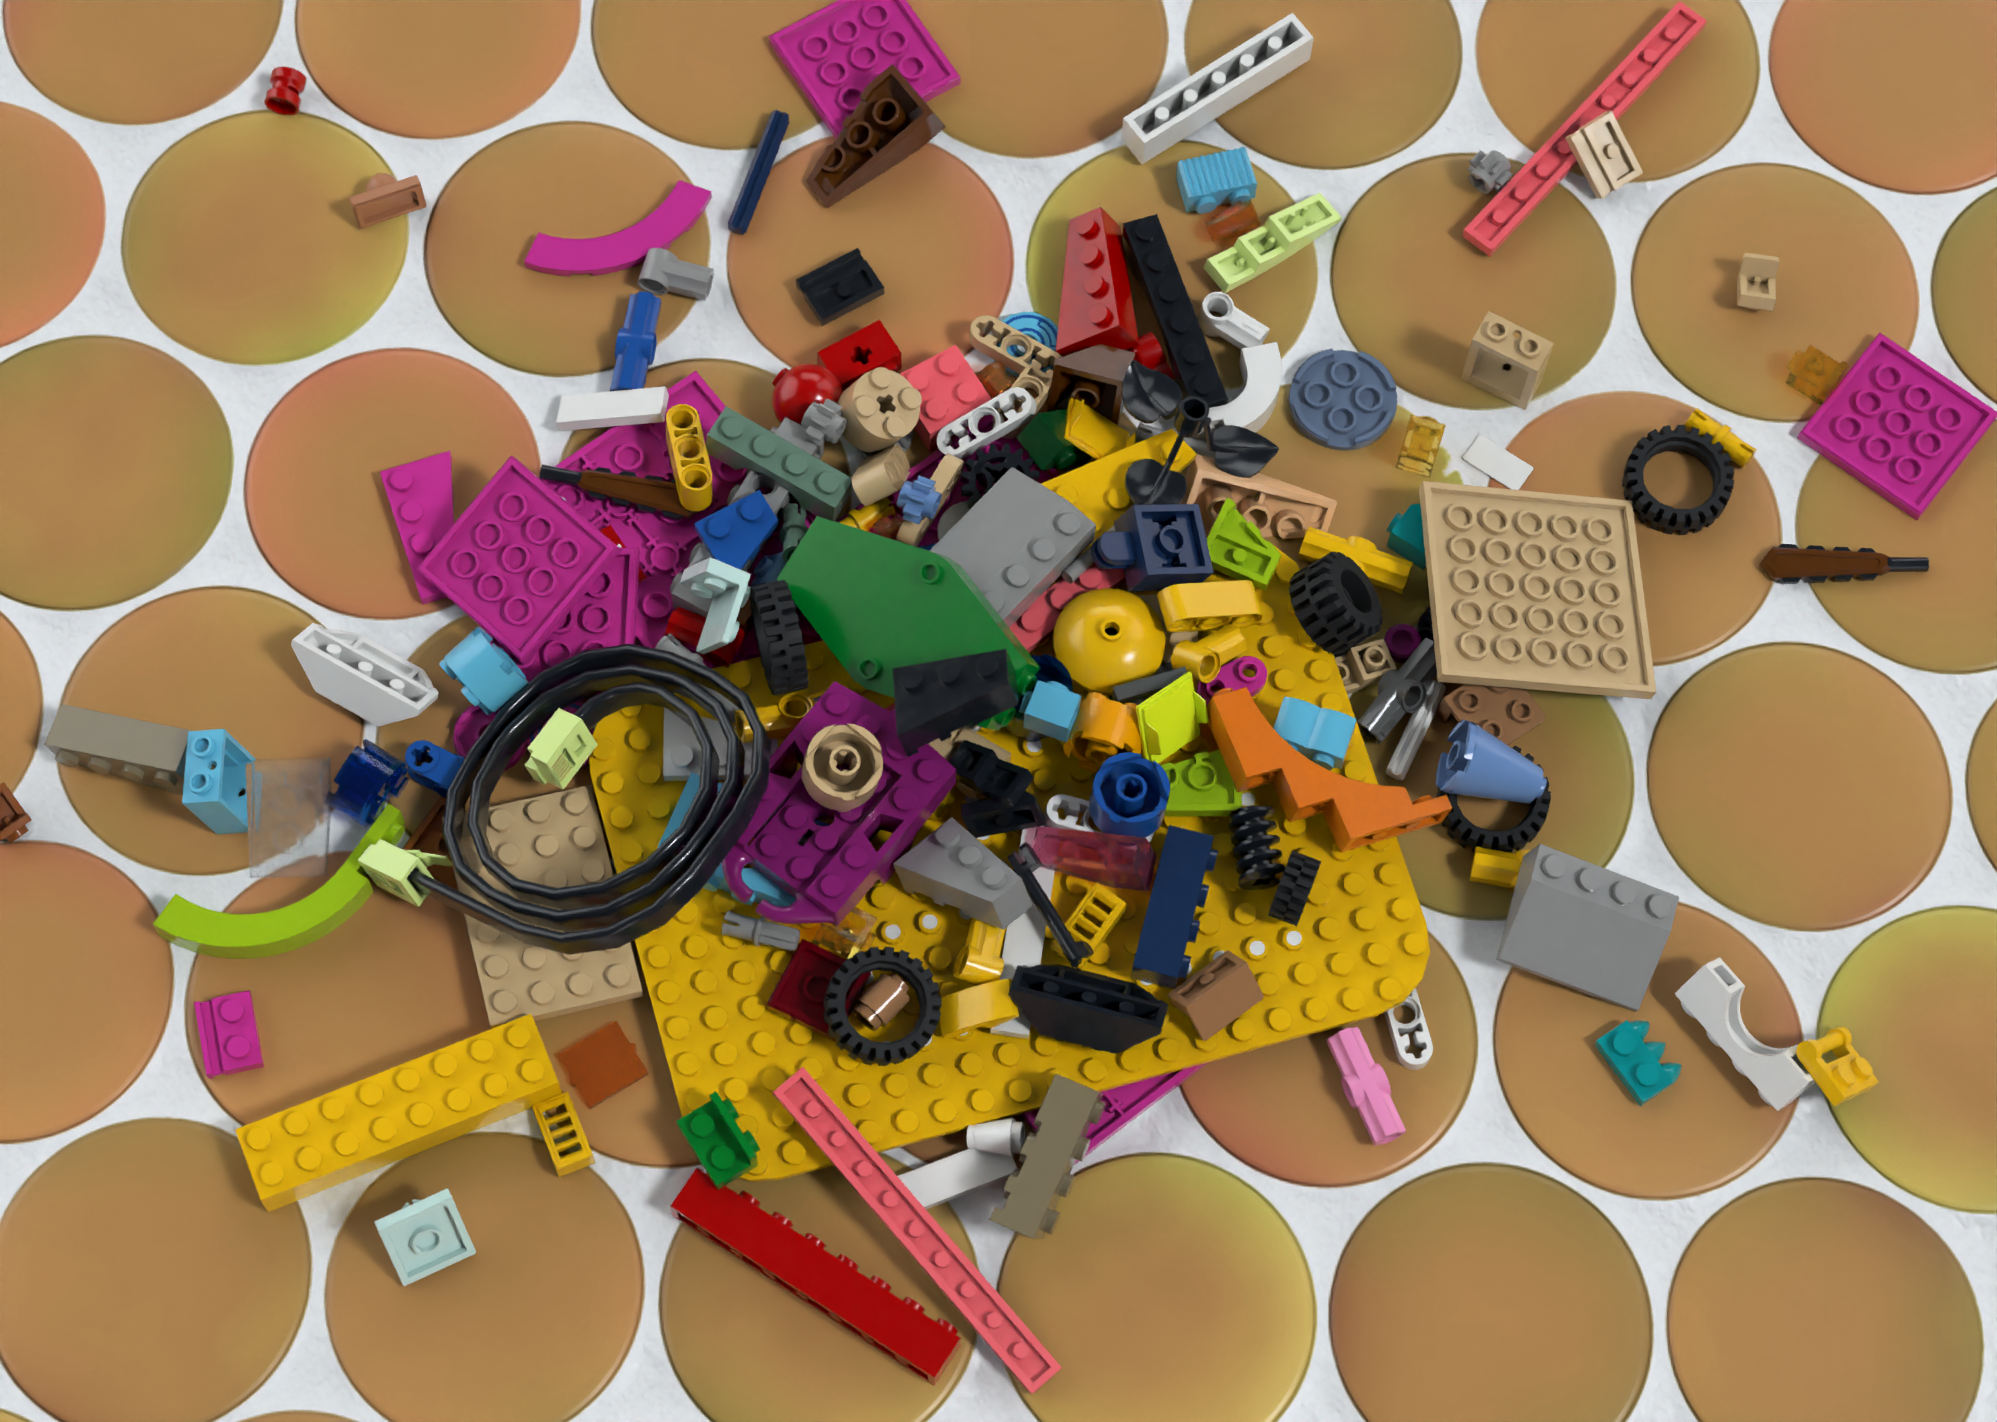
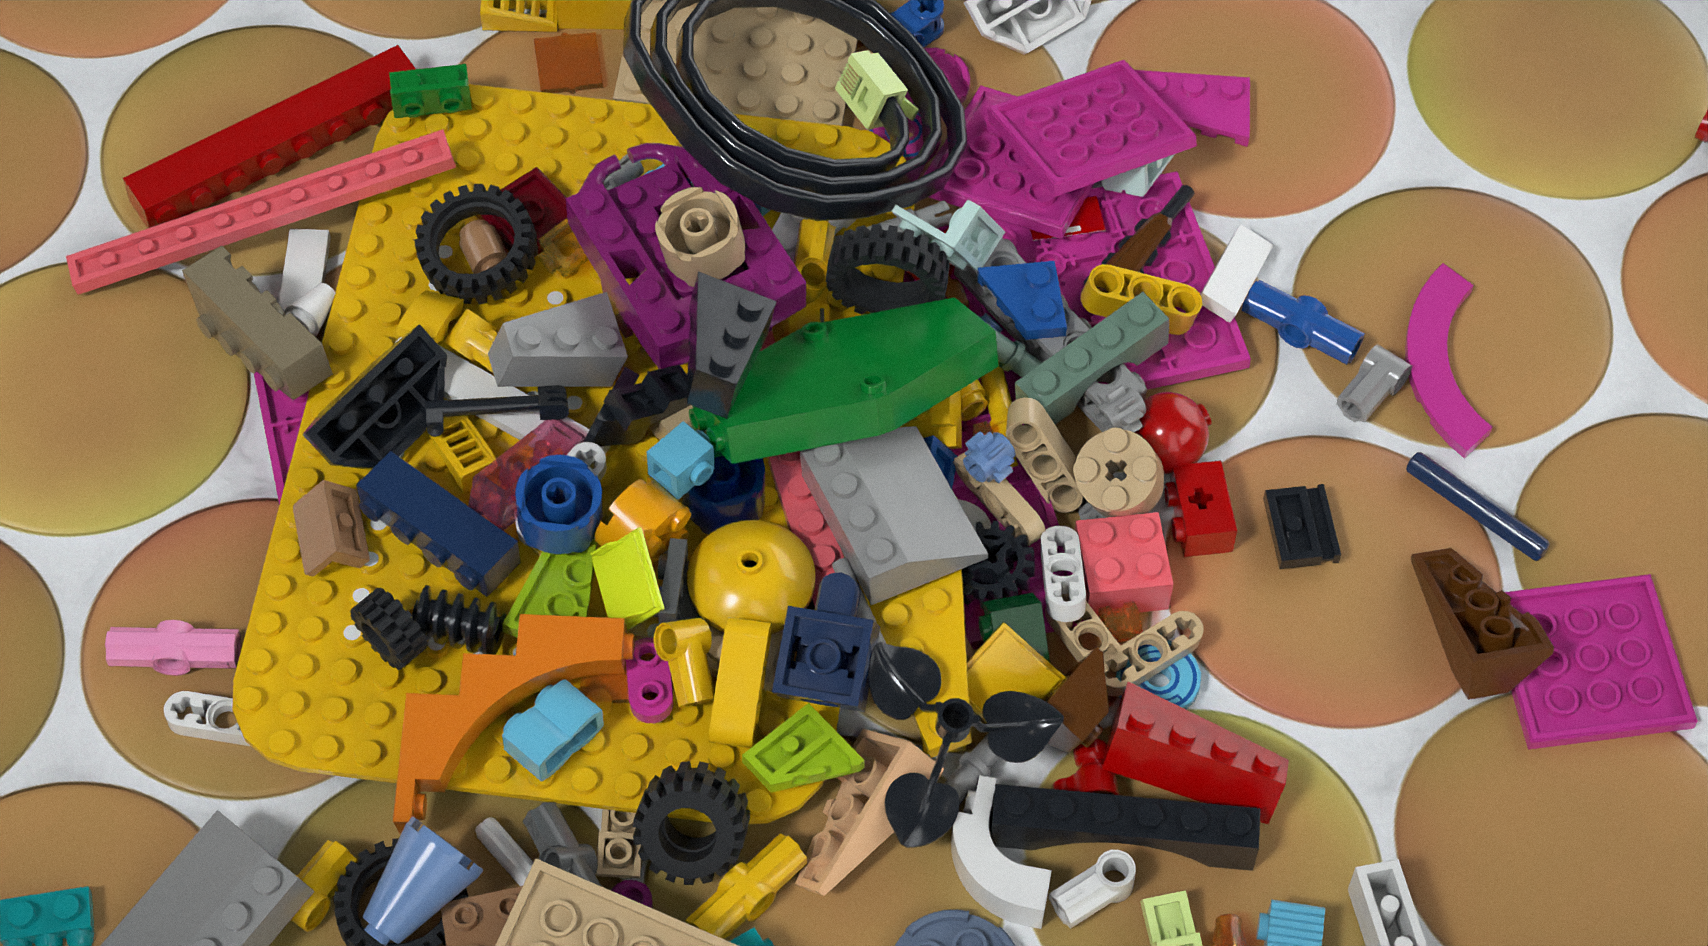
camera: 115 degrees right, 10 degrees down
nougat tile [349,173,427,229] -> none
medium azure brick [439,626,529,716] -> none

